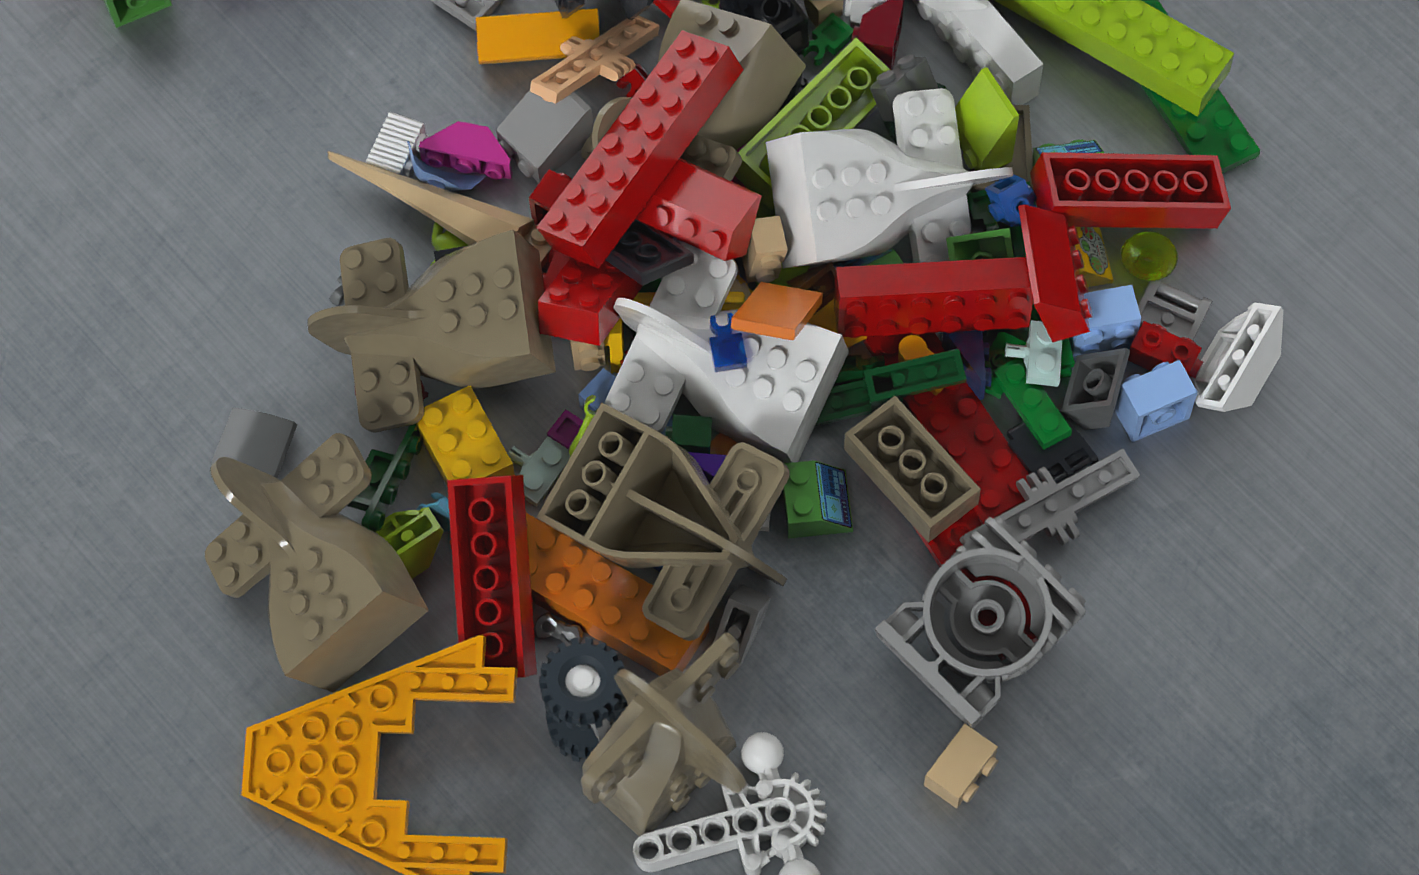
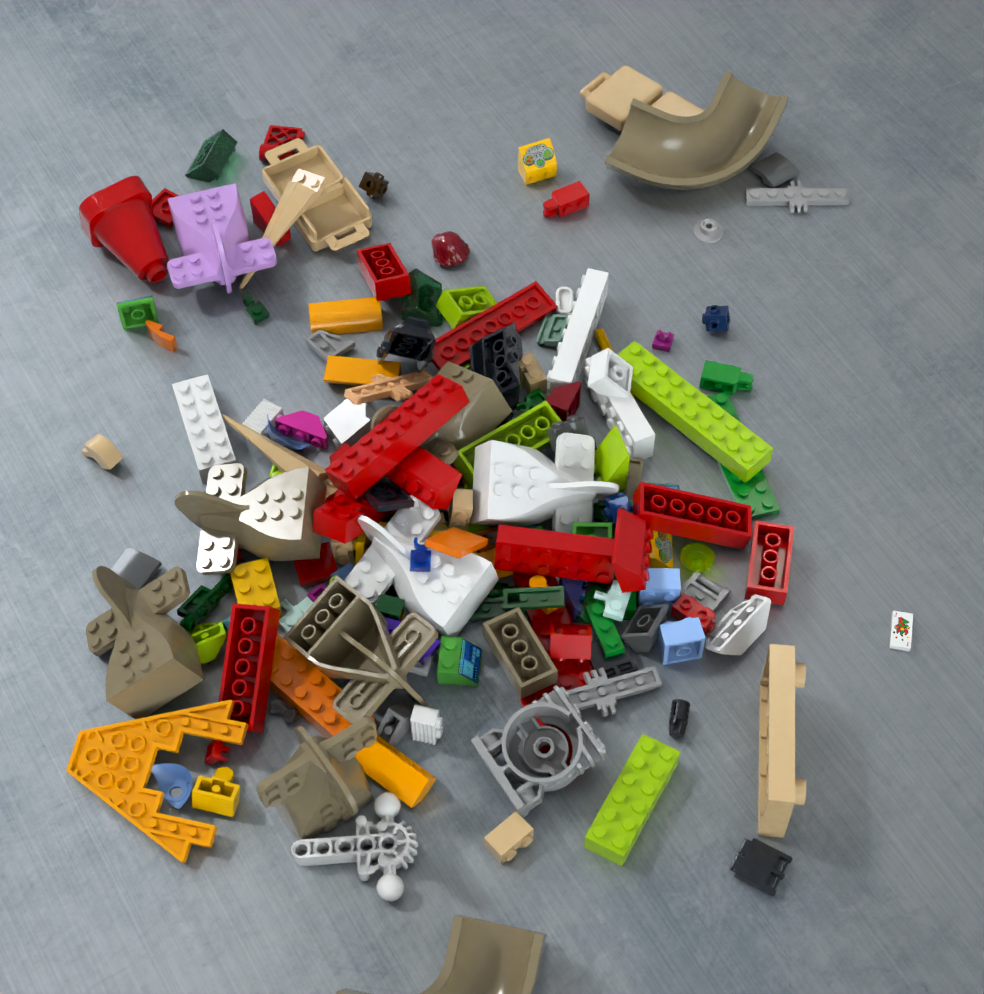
camera: 10 degrees right, 10 degrees down
black plate [539,637,629,762] -> none
none -> tan brick [81,434,124,470]
none -> orange slope [145,320,177,352]
none -> medium blue piece [152,763,193,809]
none -> white brick [172,374,236,483]
none -> yellow brick [192,767,240,817]
none -> red tile [204,739,230,766]
none -> red plate [293,541,337,587]
none -> light orange brick [355,734,437,808]
none -> white brick [410,705,443,745]
none -> red slope [550,623,592,662]
none -> lime brick [584,733,680,866]
none -> black hinge [669,699,690,738]
none -> black plate [729,838,793,896]
none -> red brick [744,521,795,605]
none -> tan piece [758,644,806,838]

